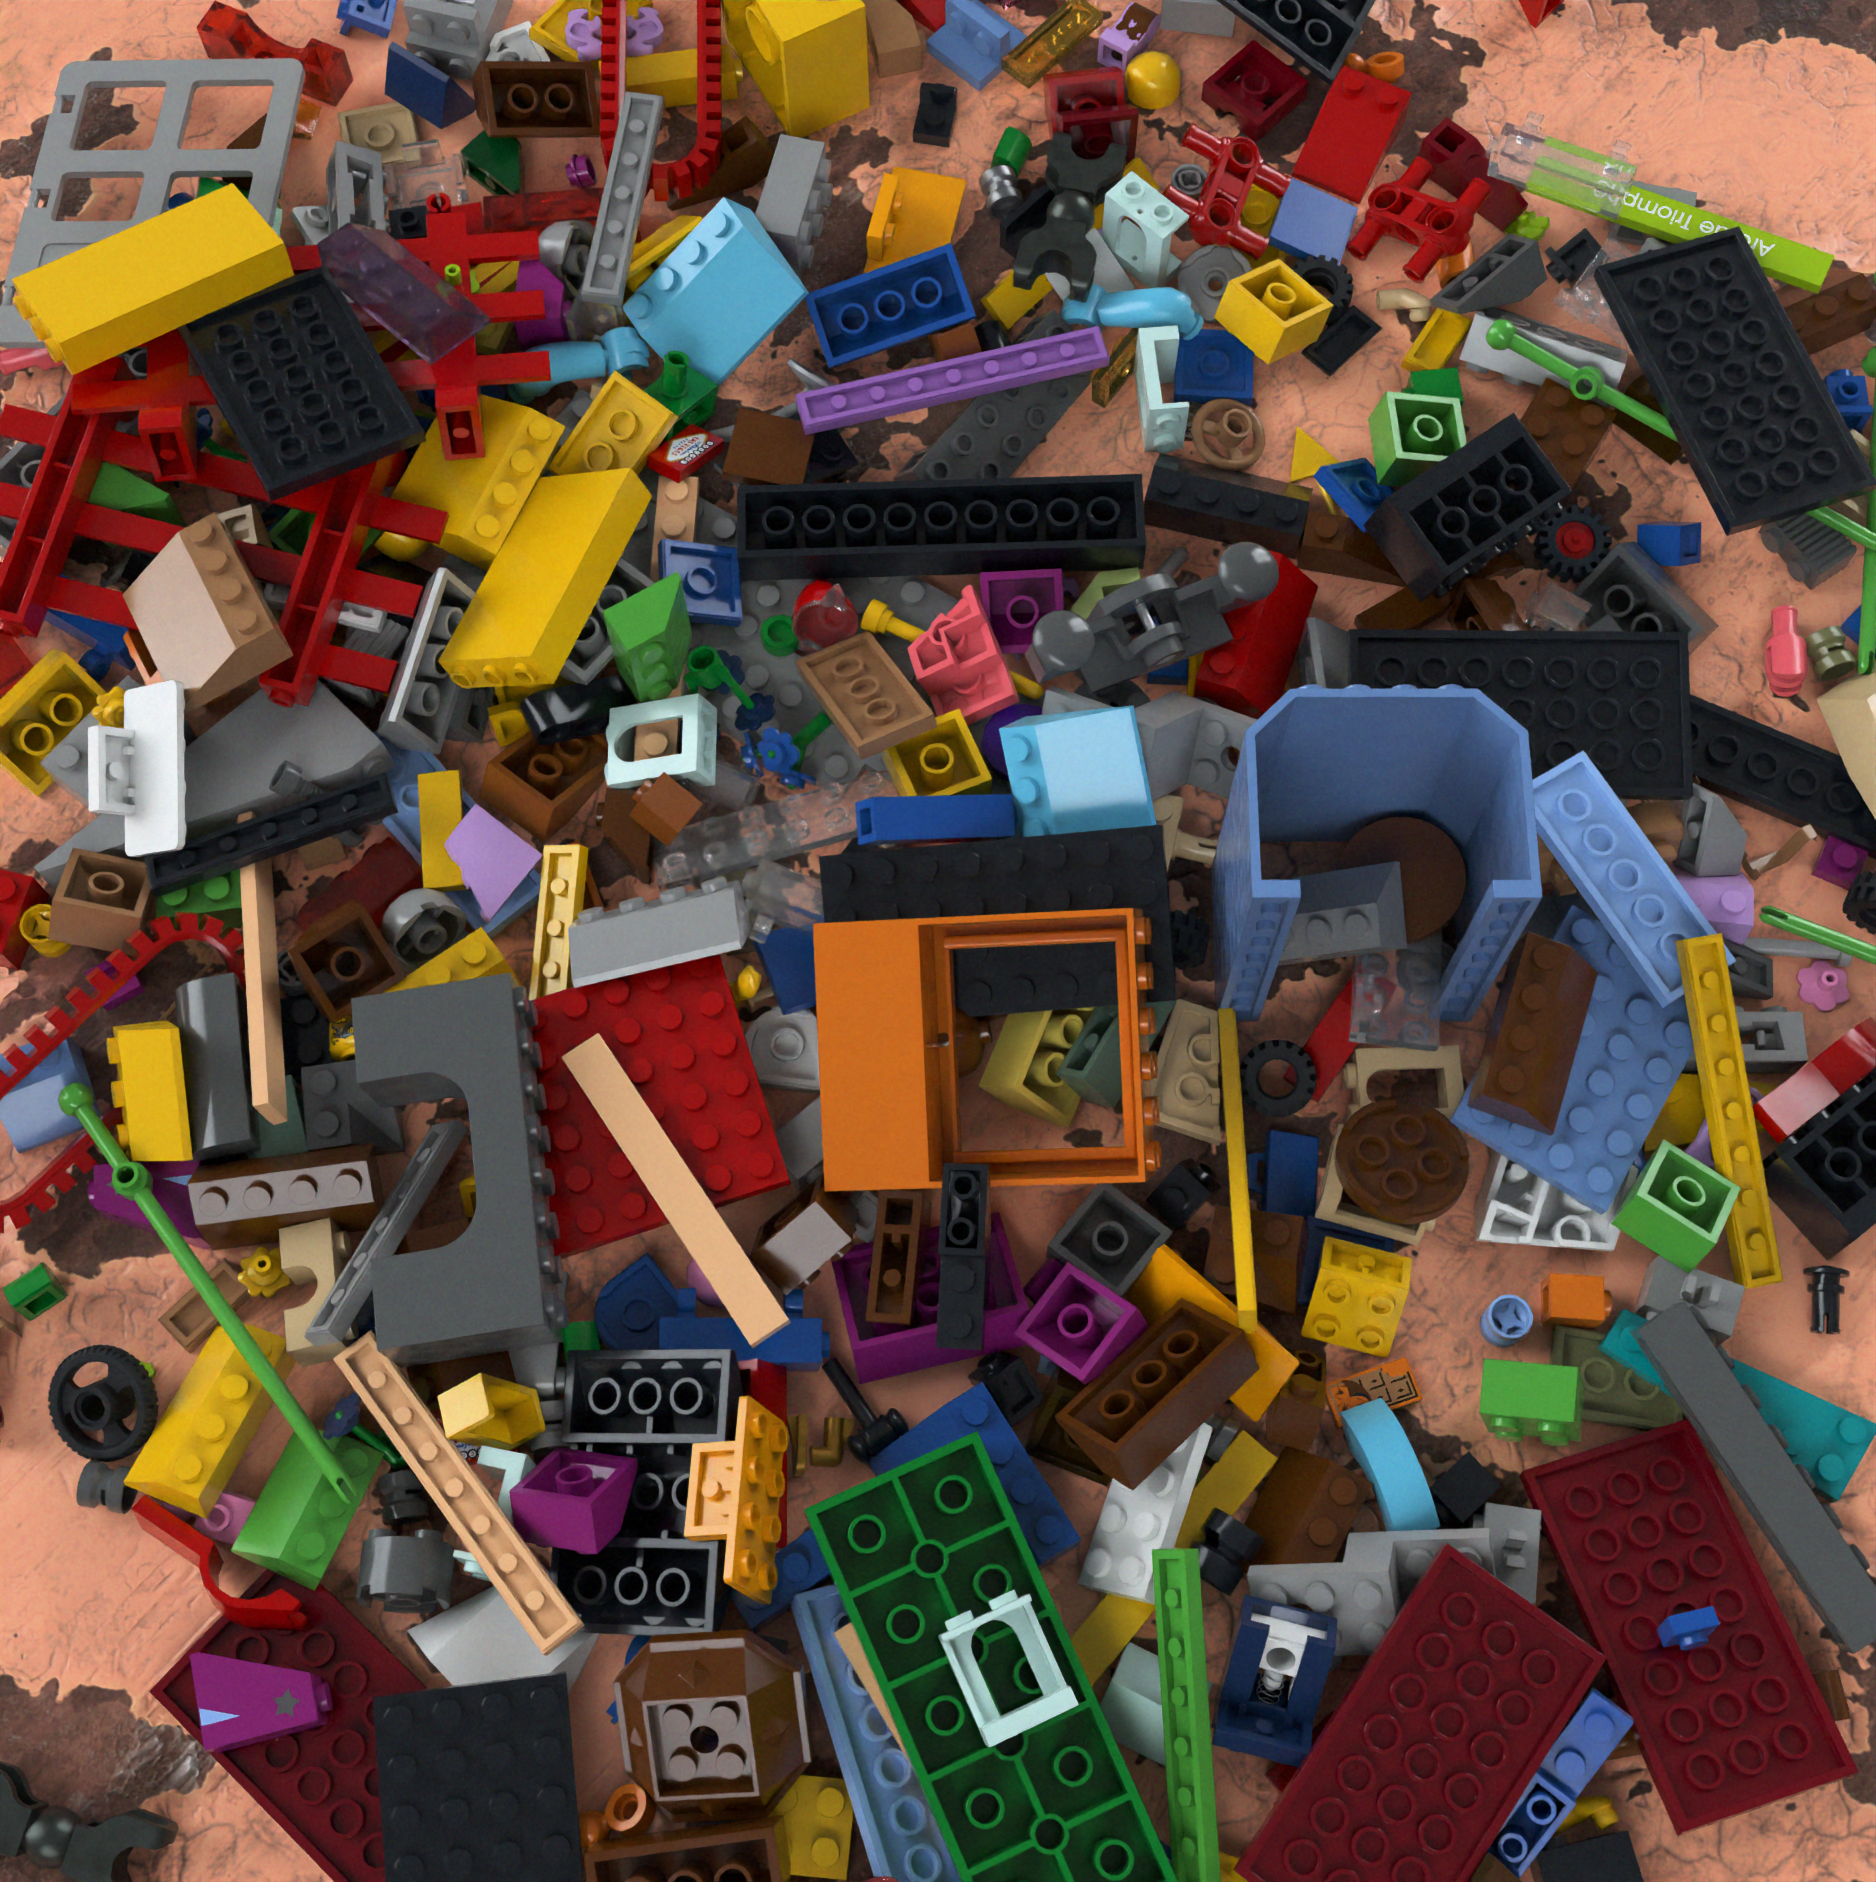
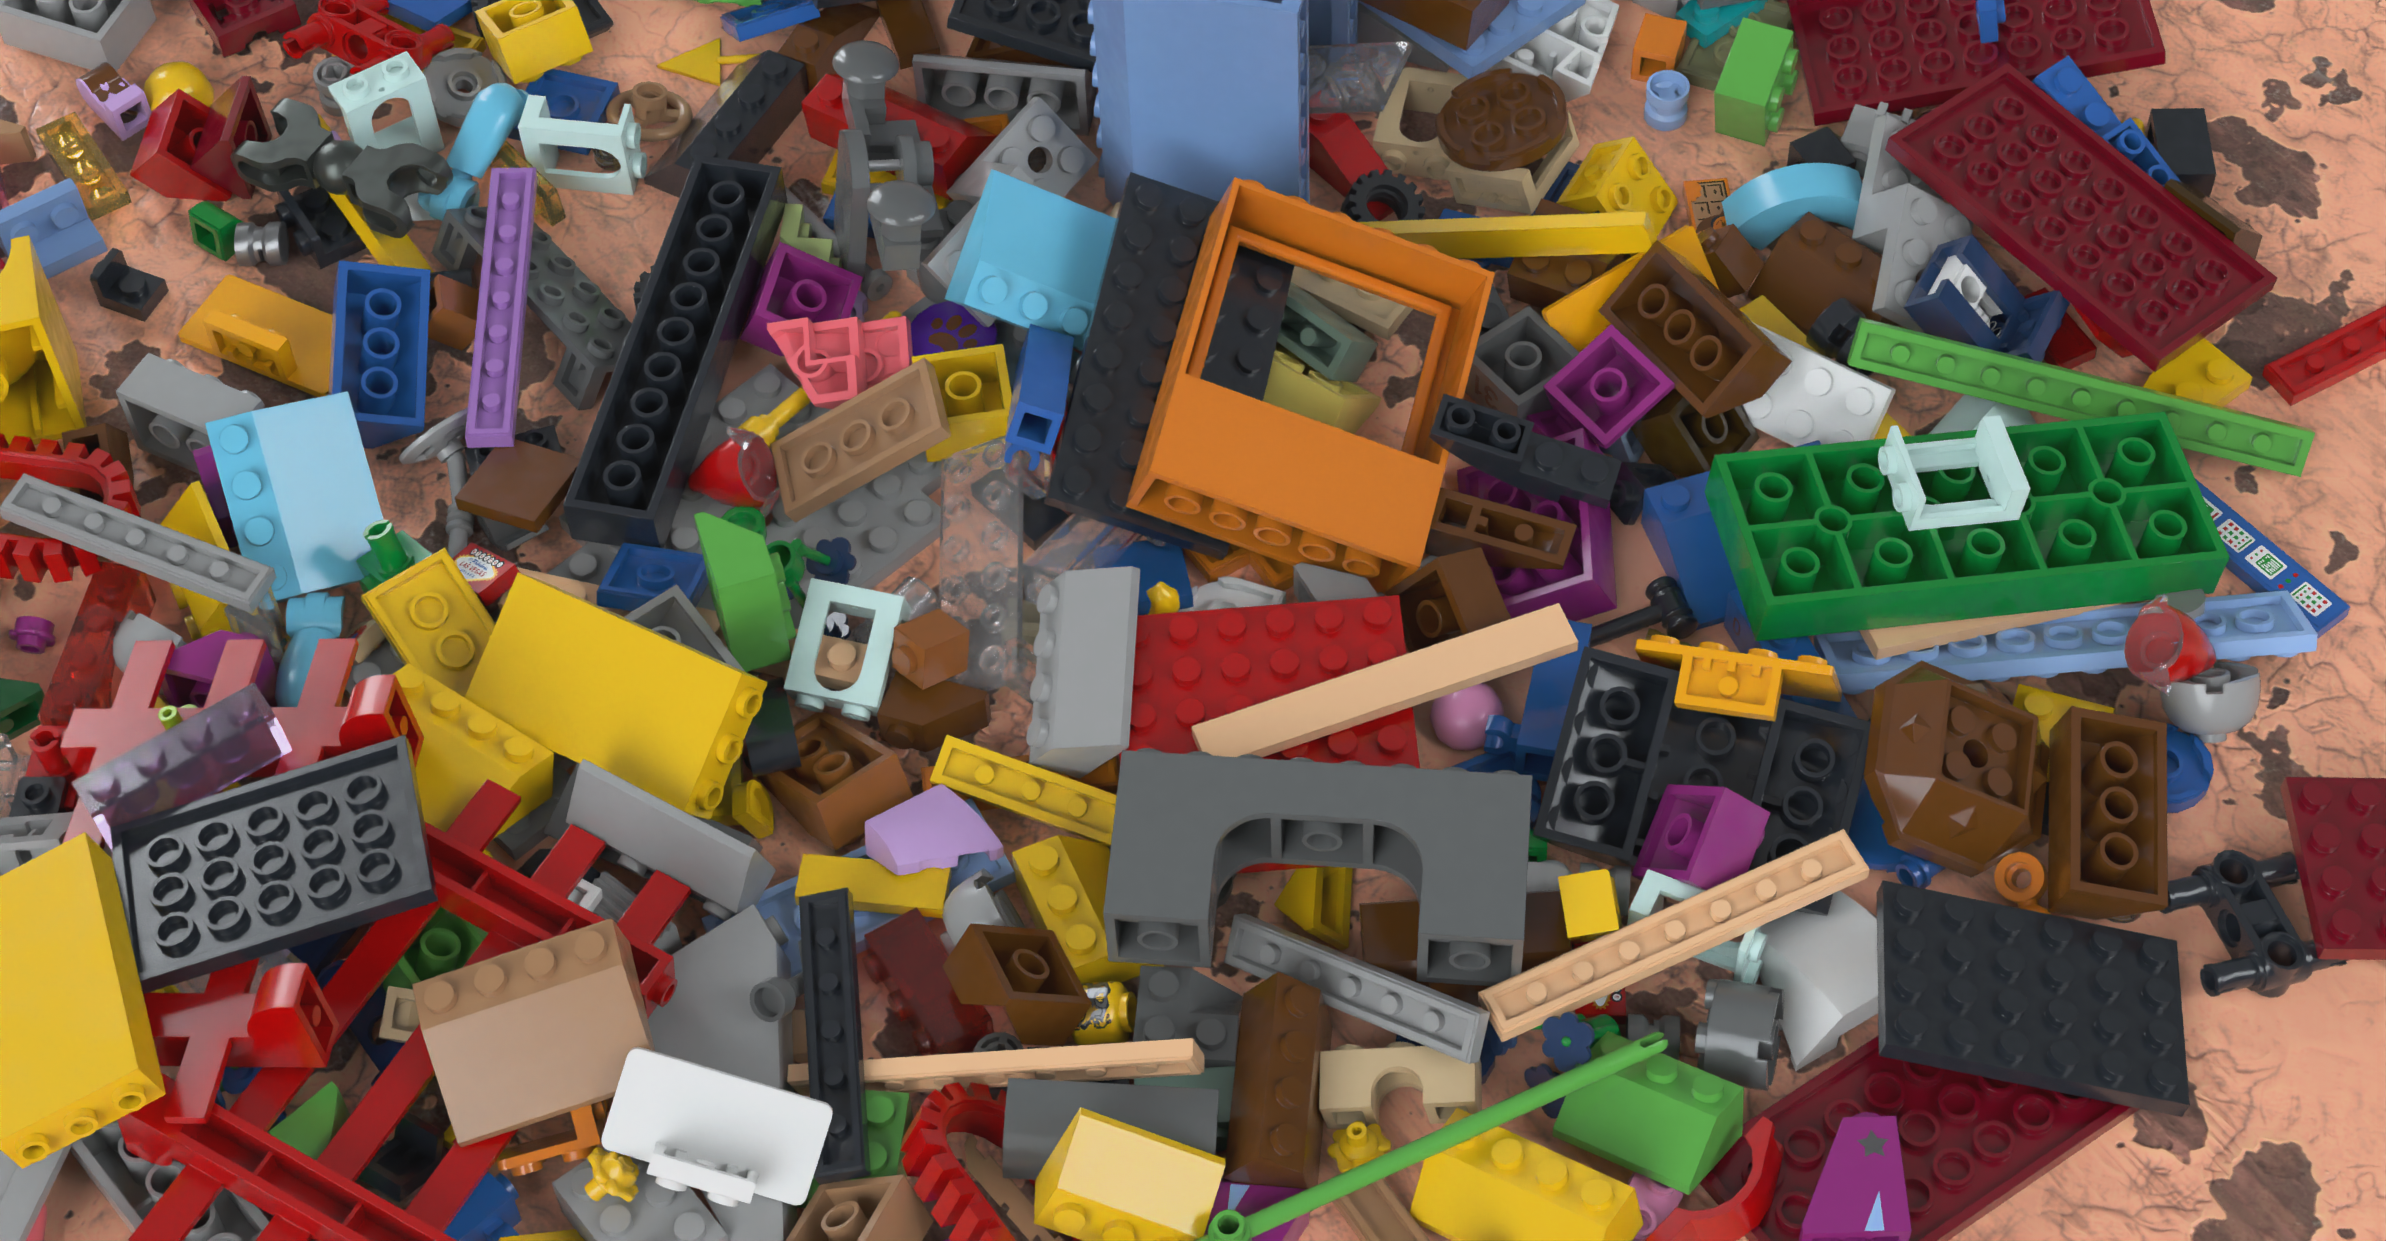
camera: 75 degrees left, 15 degrees down
blue plant [740,713,831,790] -> none

